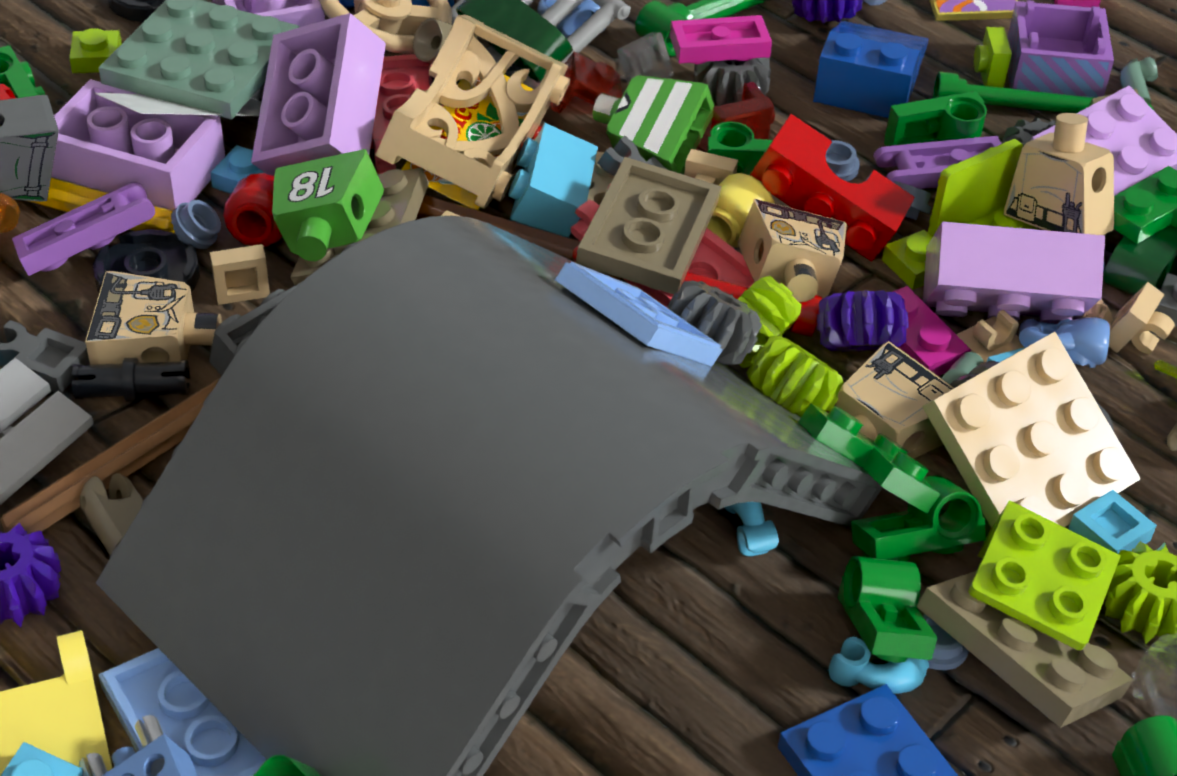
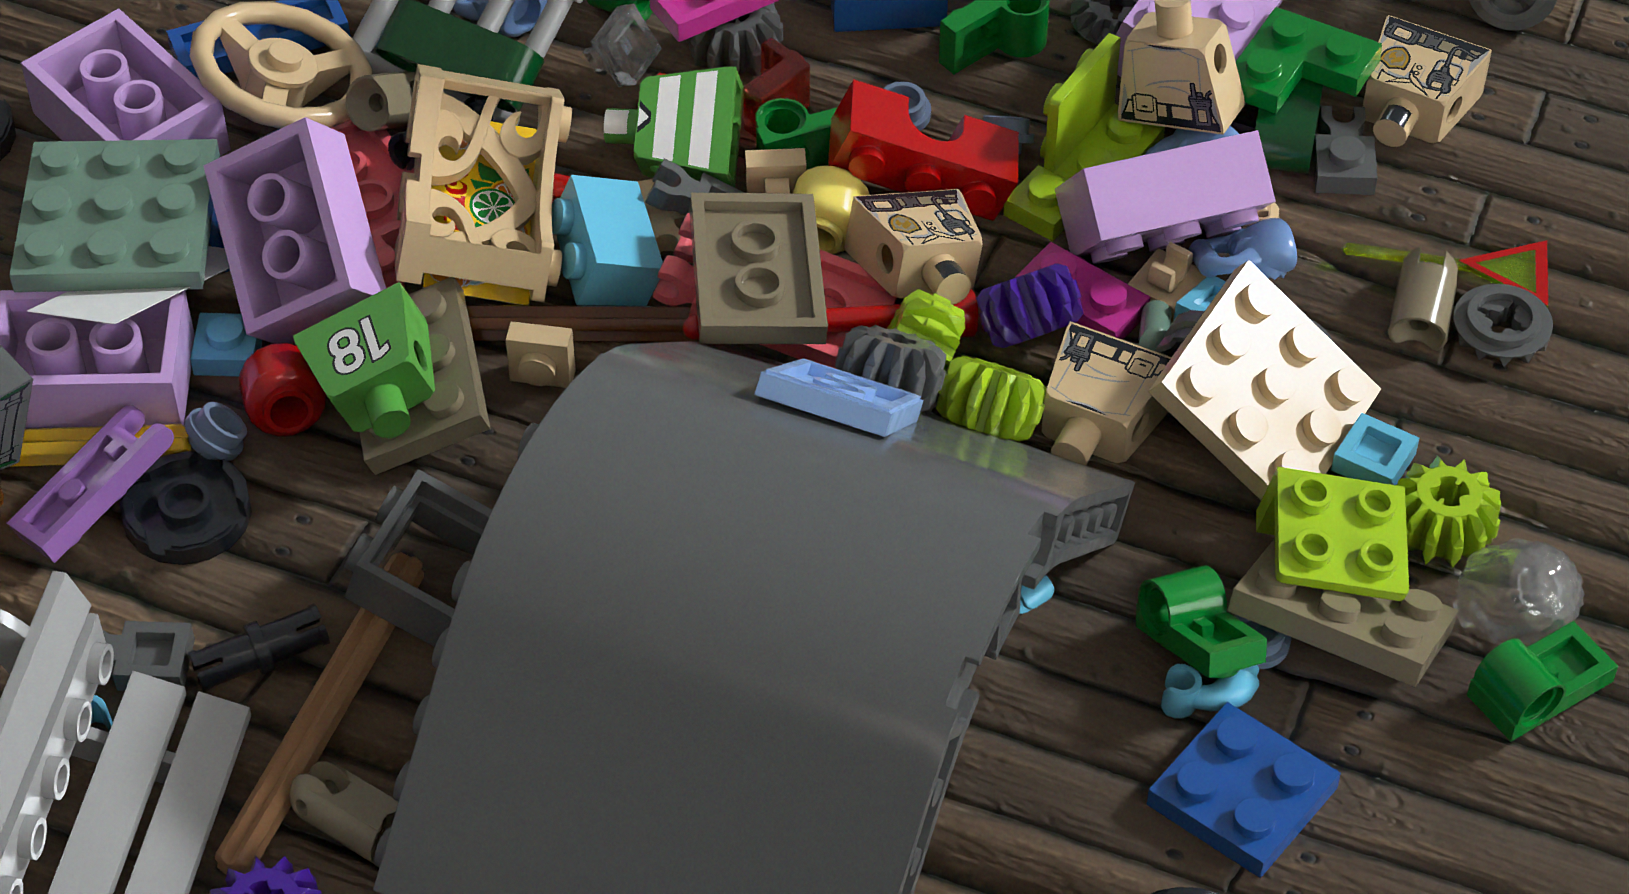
camera: 20 degrees left, 5 degrees up
tan torso [85,271,222,365] -> none
tan plate [210,244,270,305] -> none
clear red bracket [551,51,622,113] -> none
green plate [798,403,940,514] -> none
green plate [851,475,986,562] -> none
medium lavender hinge [874,136,1002,189] -> none
tan tile [1108,282,1175,355] -> none

